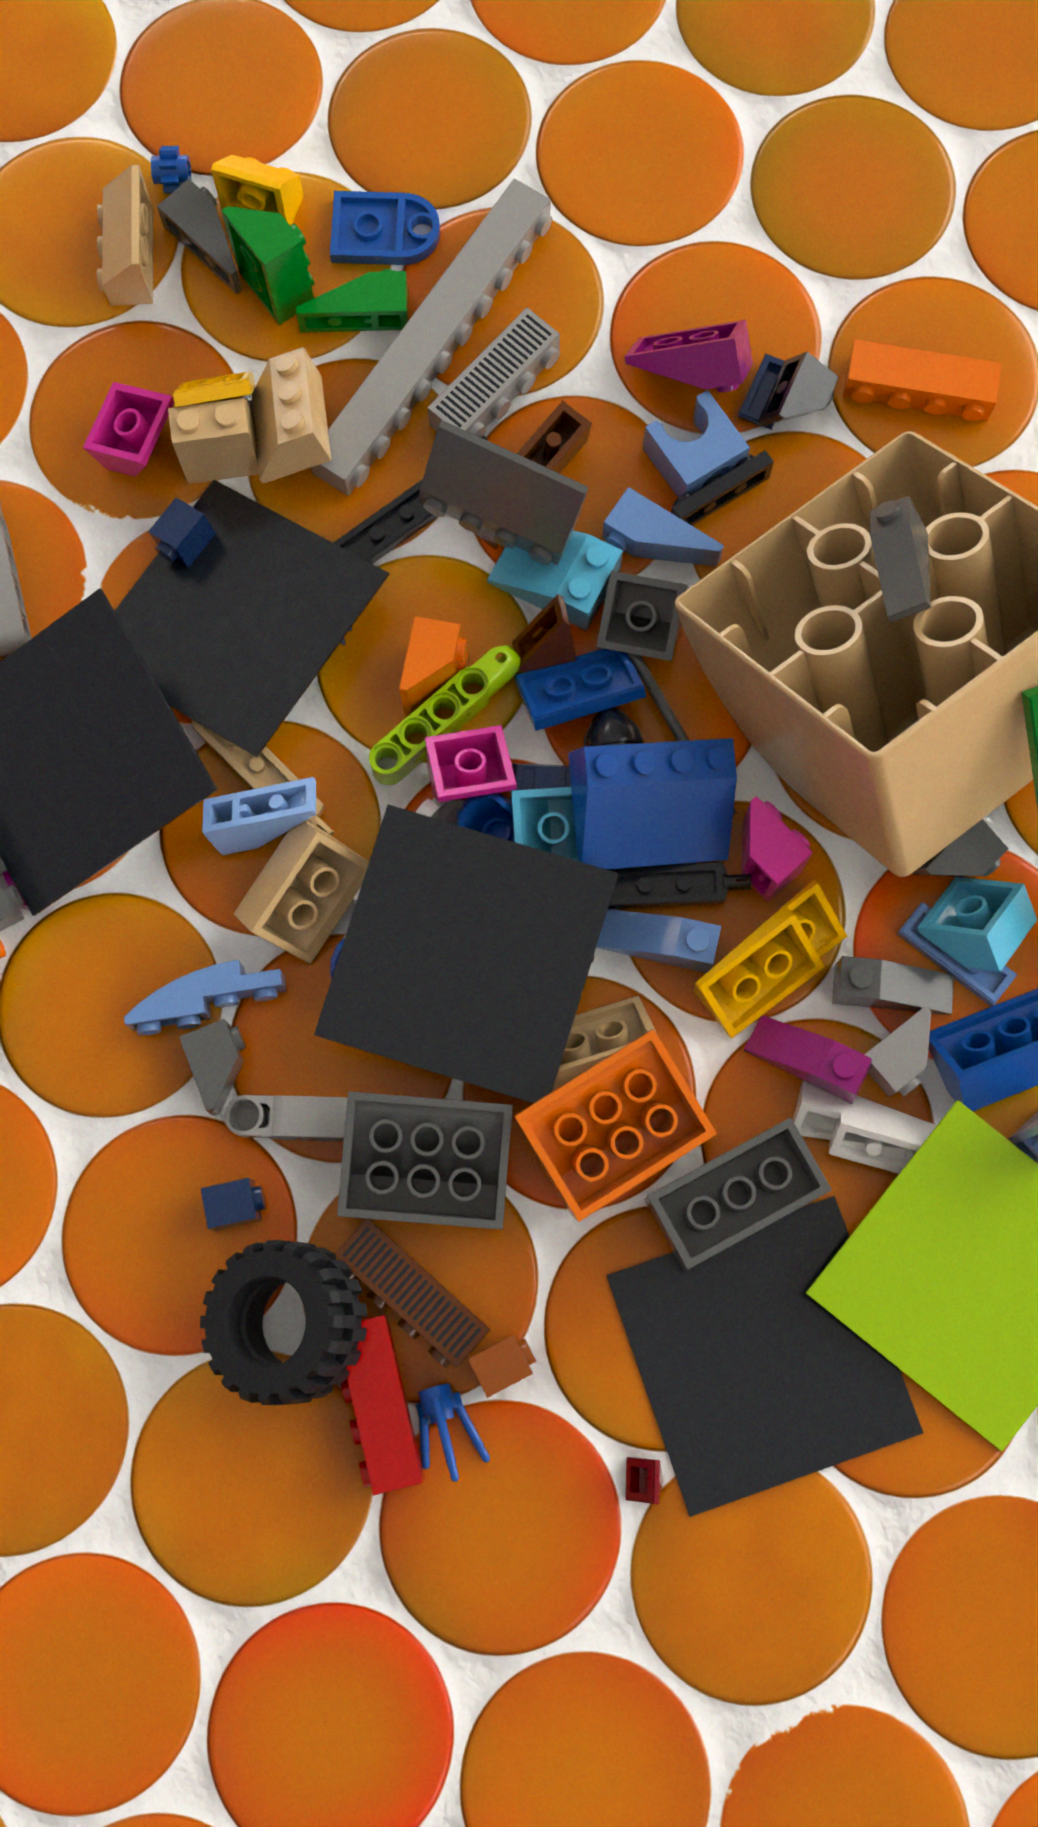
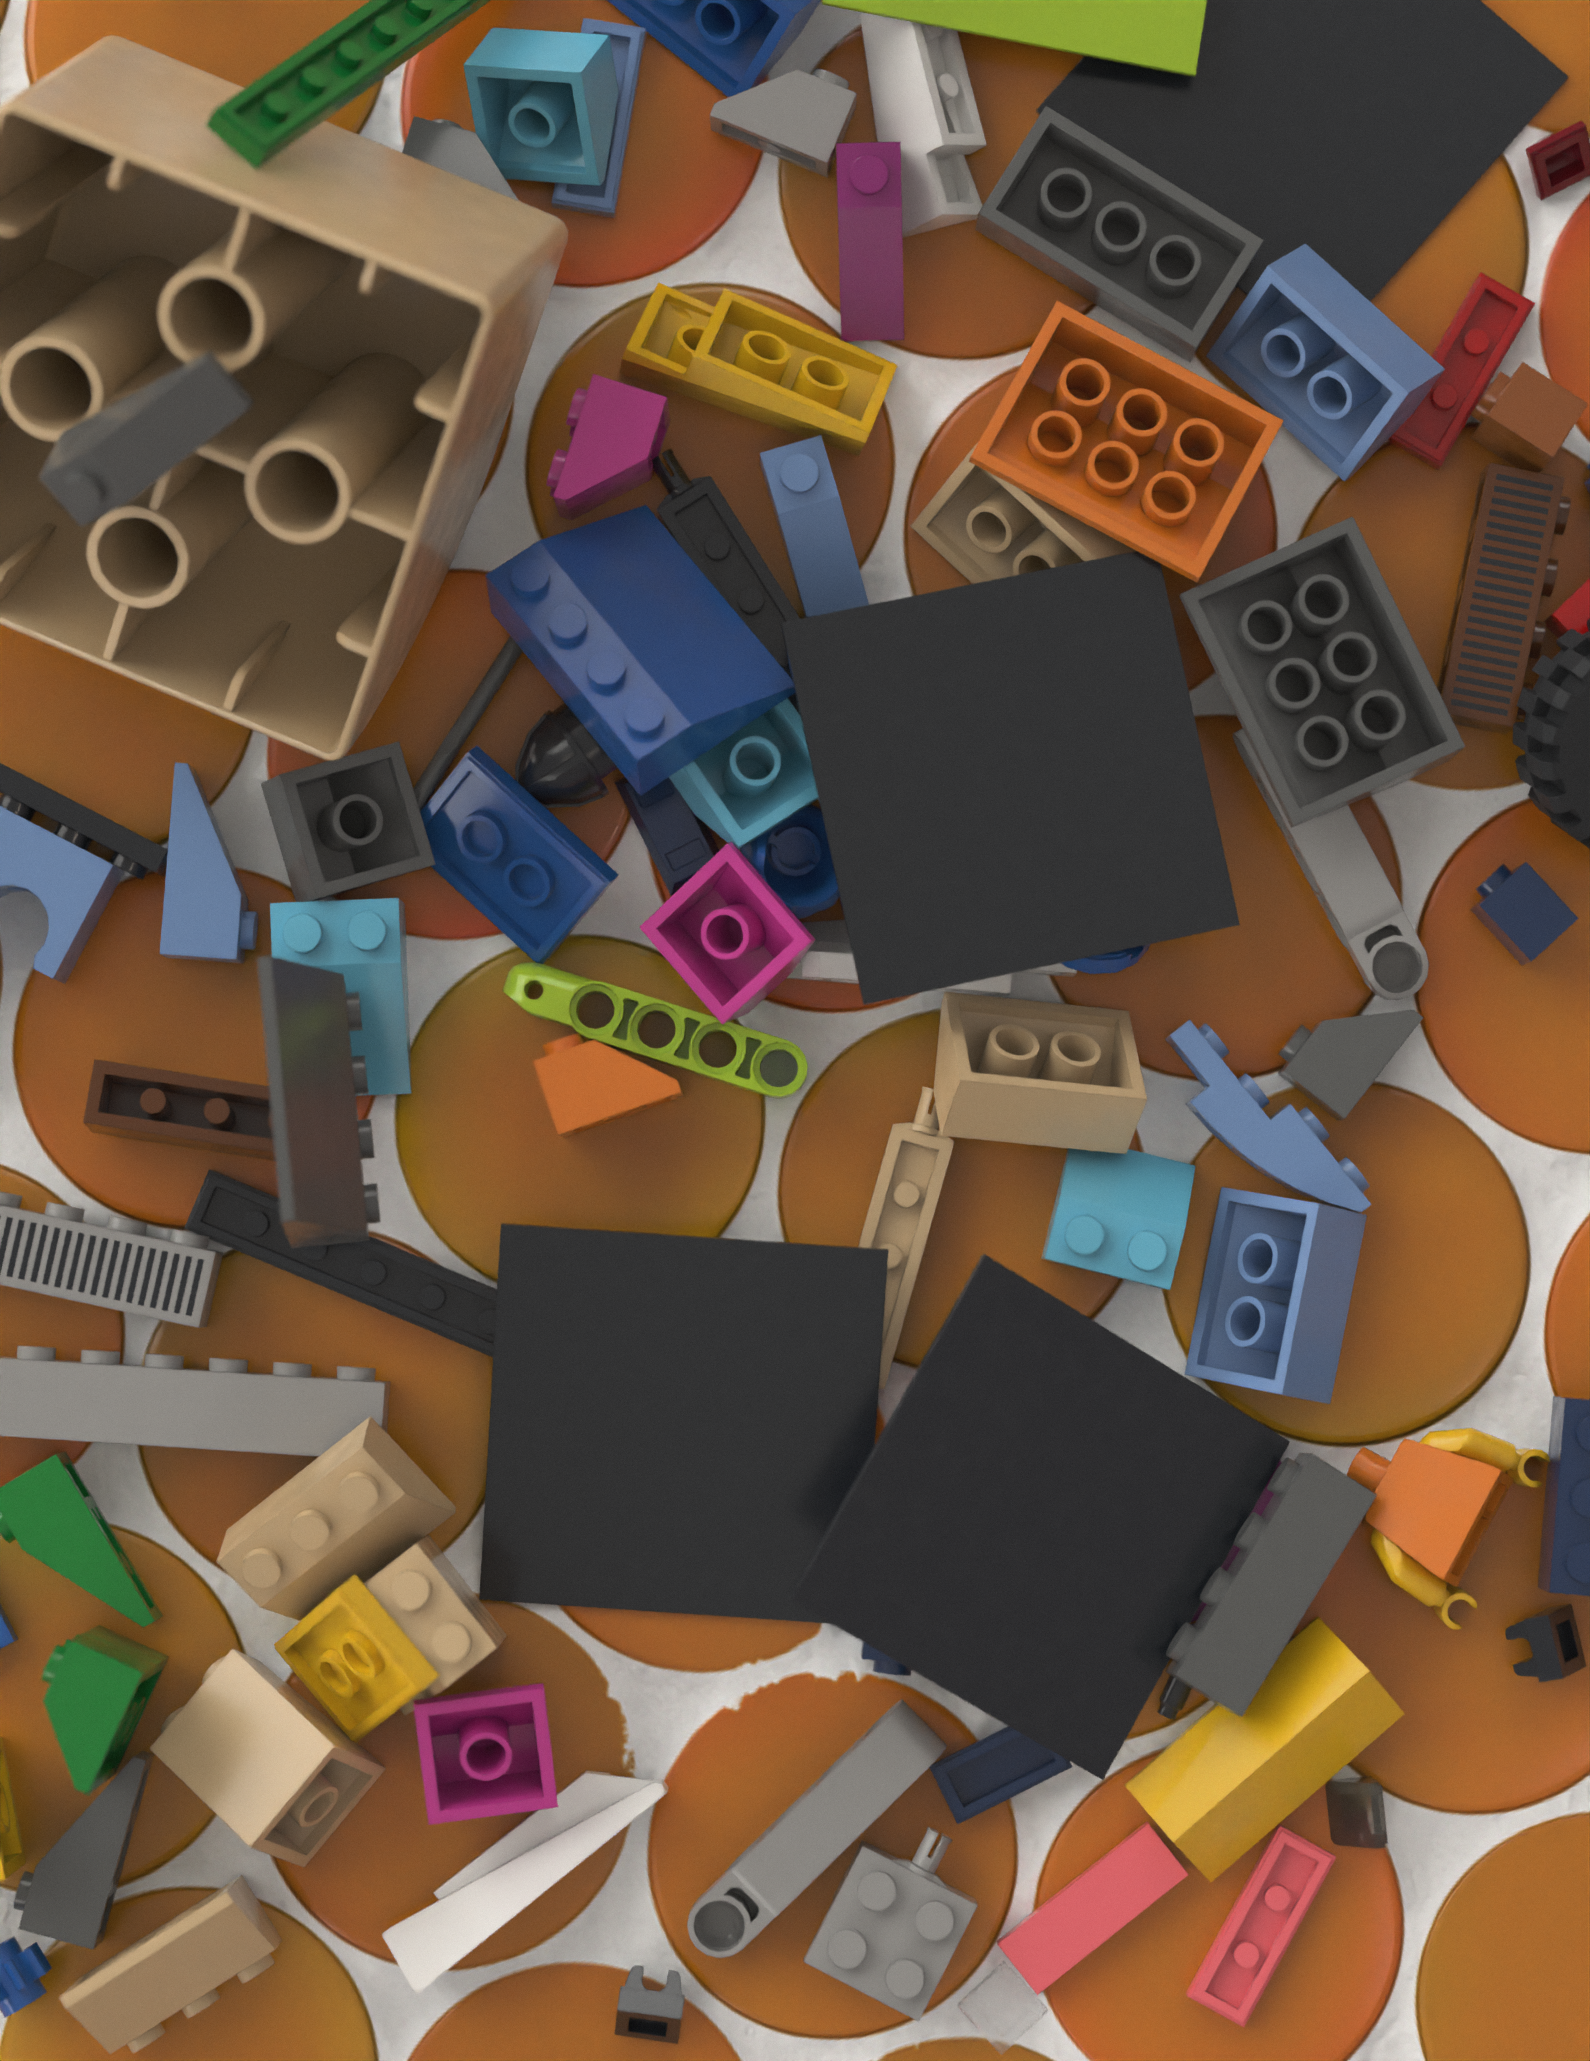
camera: 120 degrees left, 10 degrees up
dark blue brick [148,497,216,567] -> none
light blue slope [202,777,316,855] -> none
reddish brown slope [512,594,576,672] -> none
dark grey slope [832,956,954,1015] -> none
none -> tan slope [149,1649,386,1867]
none -> white wedge [382,1770,669,1994]
none -> medium azure slope [1041,1148,1196,1290]
none -> medium blue slope [1184,1187,1367,1404]
none -> medium blue slope [1207,244,1445,482]
none -> red tile [1387,272,1535,470]

